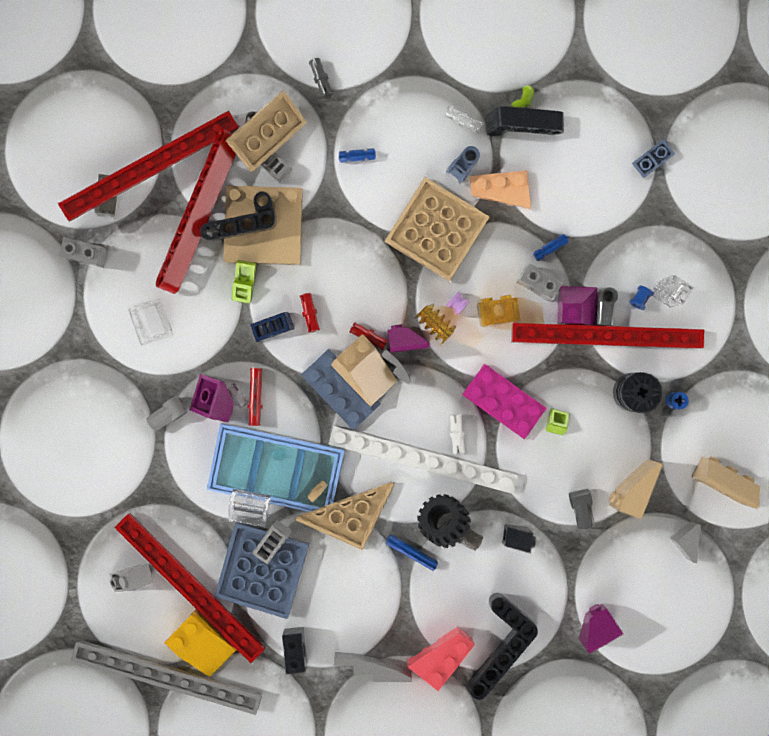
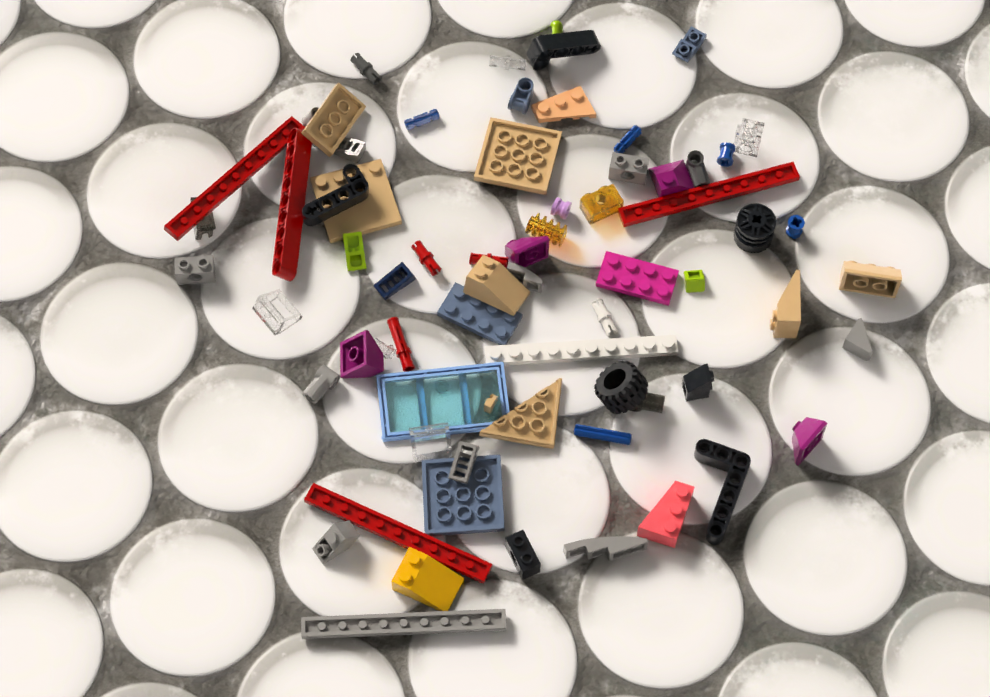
camera: 15 degrees left, 25 degrees down
dark grey piece [569,489,595,529] -> none

